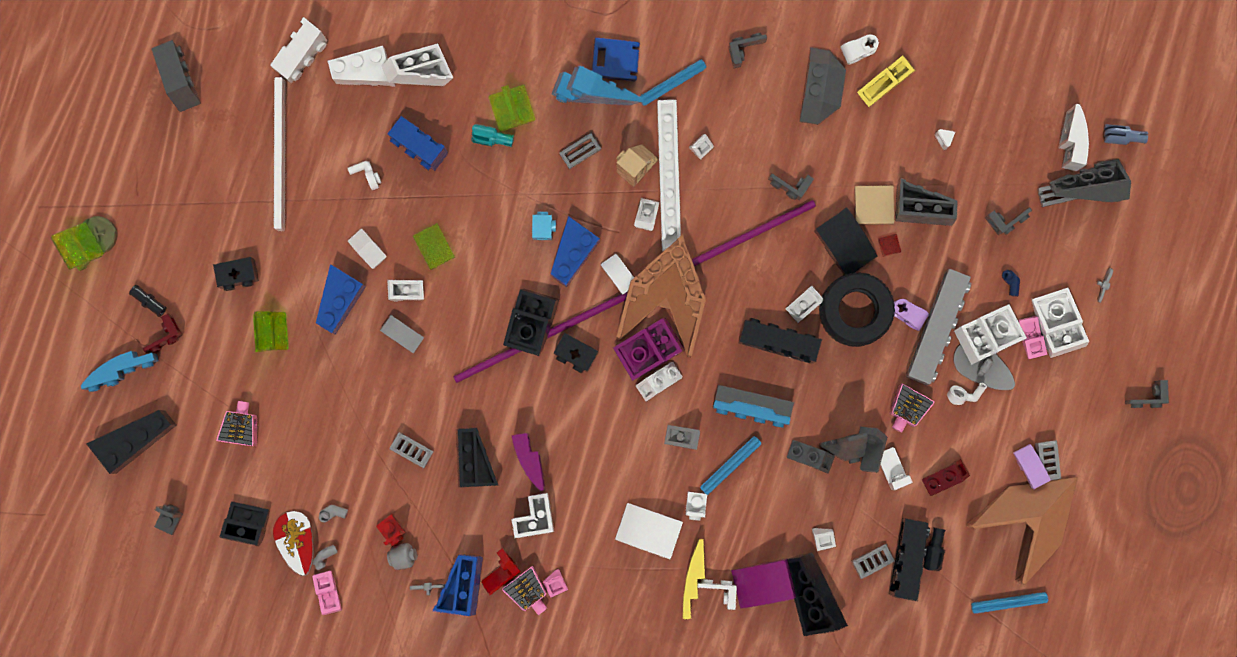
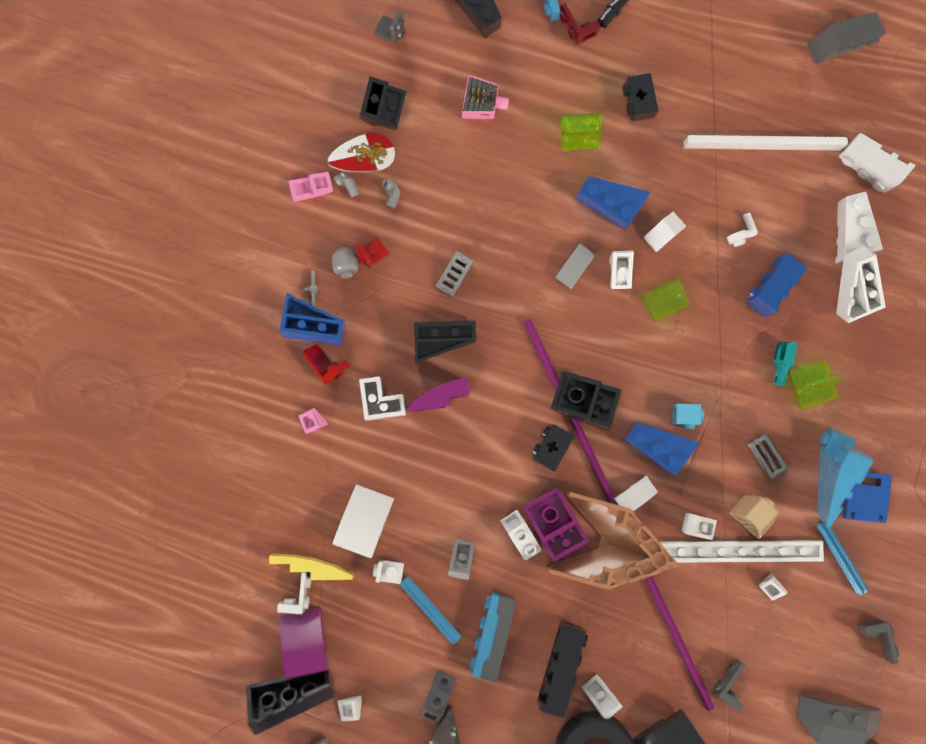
camera: 85 degrees right, 0 degrees up
torso [502,566,547,615] -> none

